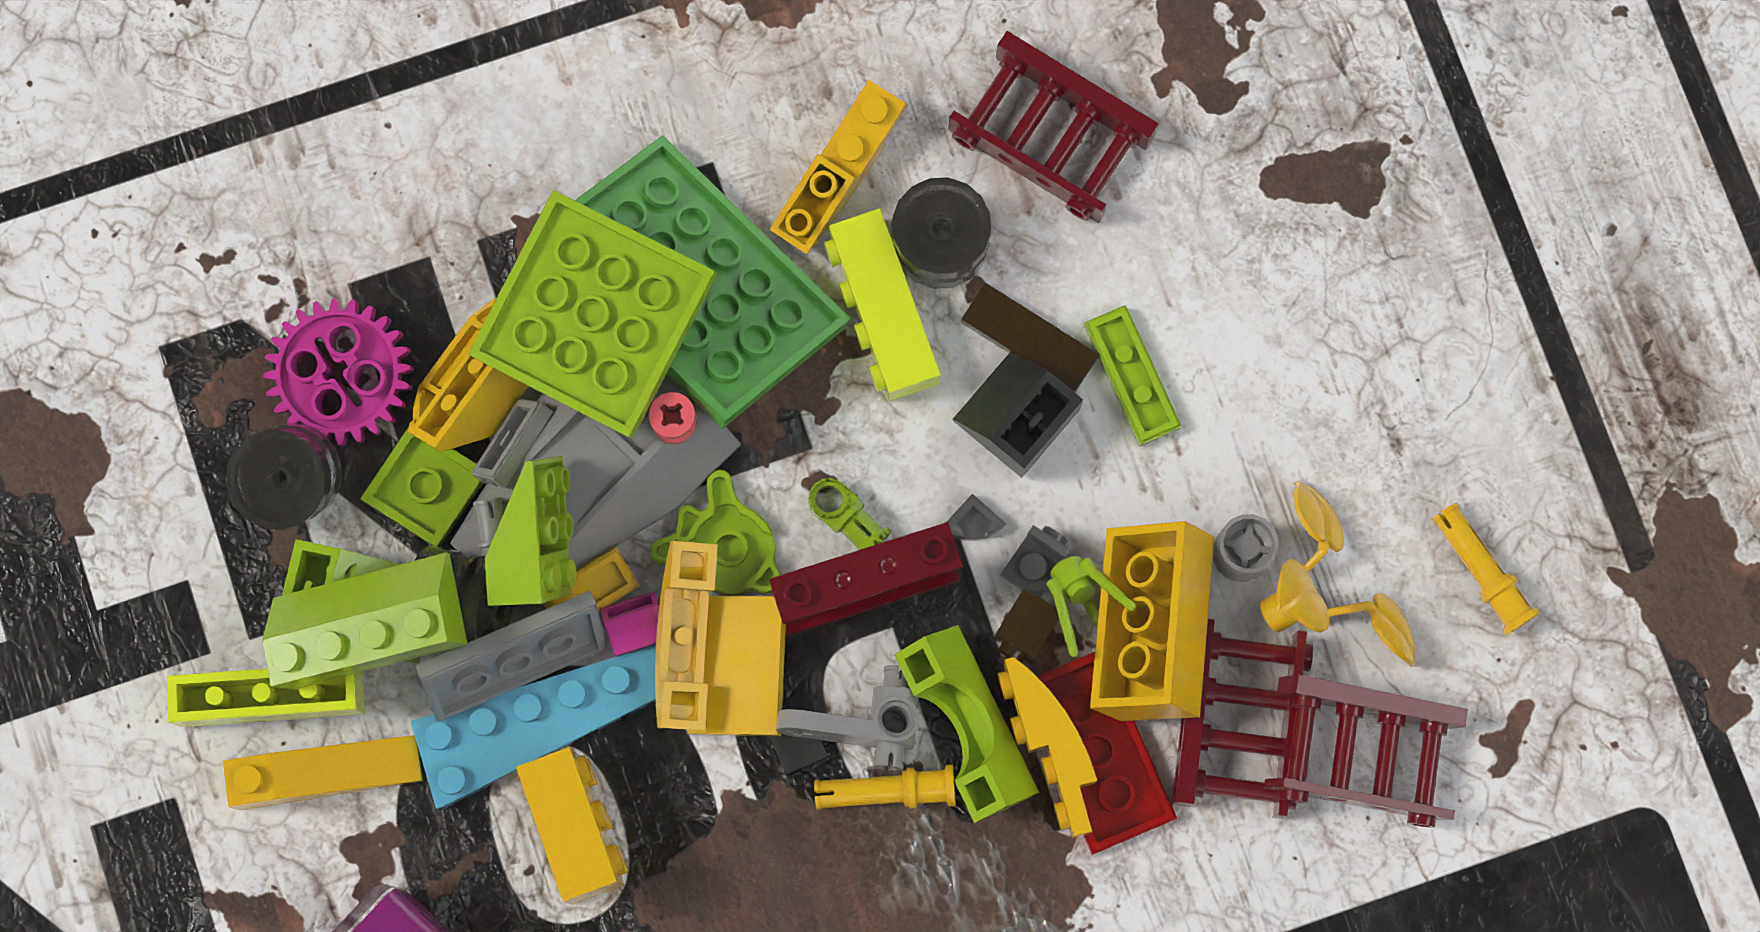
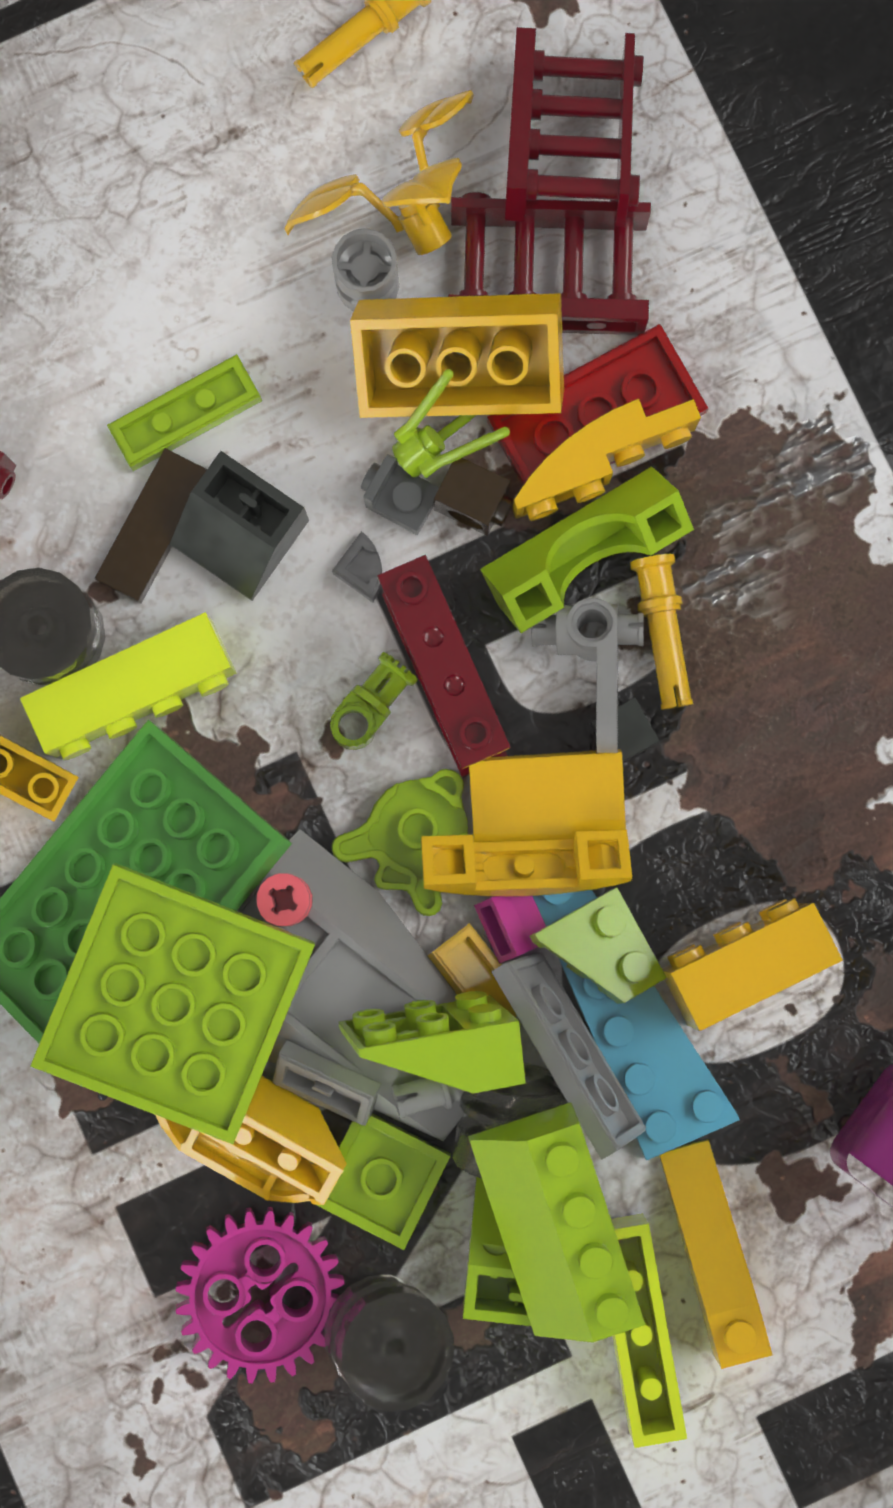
camera: 90 degrees left, 5 degrees up
none -> lime wing [529,888,667,1004]

